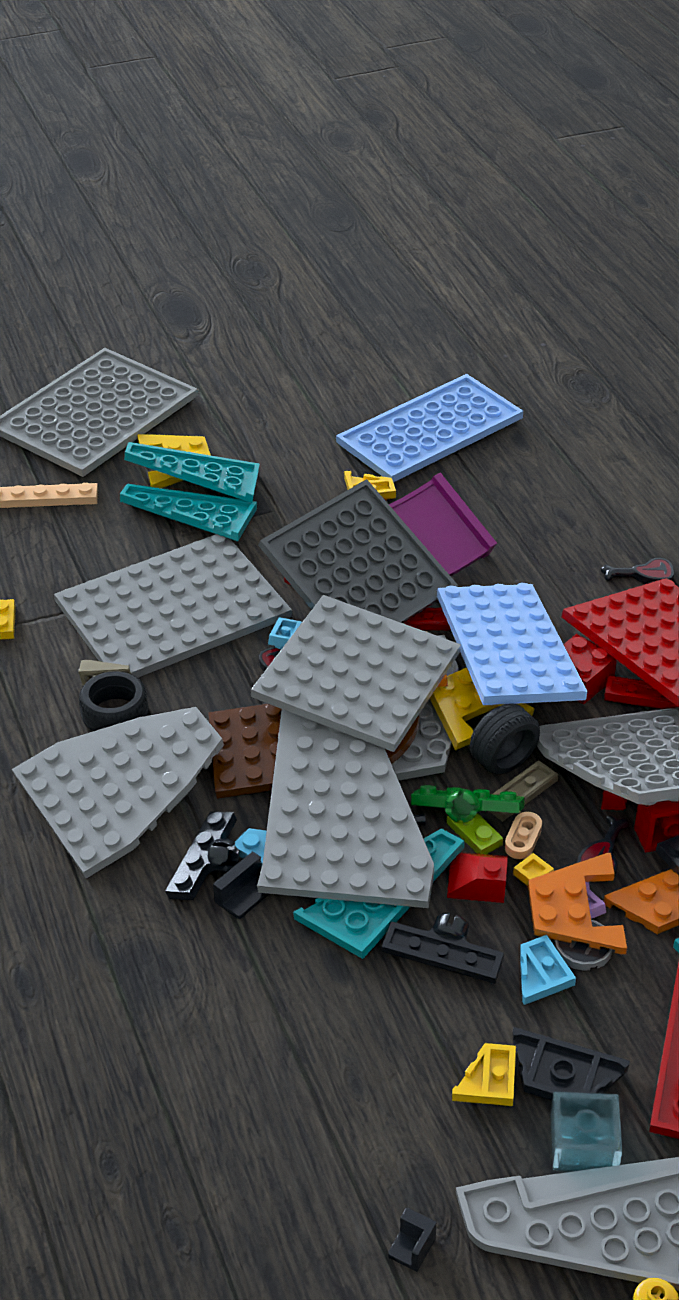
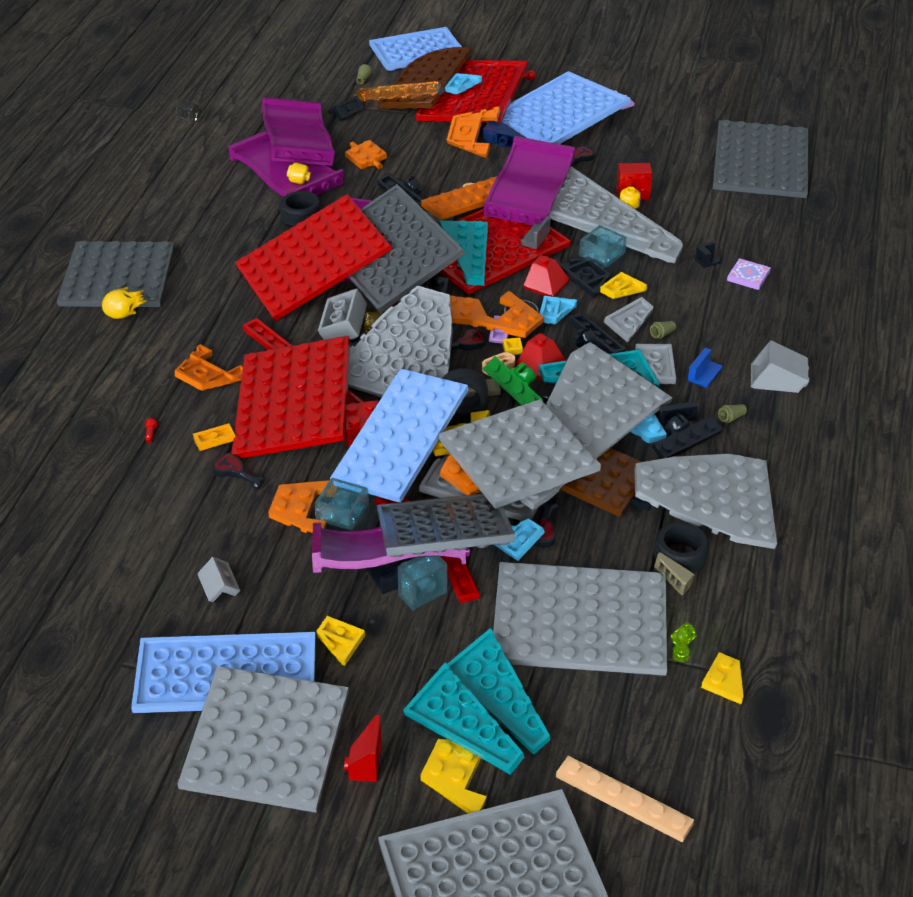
camera: 145 degrees left, 0 degrees up
none -> light grey plate [178,666,349,813]
none -> light grey panel [198,557,240,602]
none -> orange wing [268,480,341,533]
none -> clear light blue brick [315,478,369,531]
none -> red slope [344,715,382,782]
none -> red slope [524,255,569,297]
none -> light grey wing [604,297,654,343]
none -> light grey wing [635,344,676,384]
none -> olive cone [650,321,676,339]
none -> clear neon green leg [671,623,697,662]
none -> blue panel [688,348,722,388]
none -> olive cone [718,404,747,423]
none -> lavender tile [727,258,771,290]
none -> light grey slope [751,340,809,393]

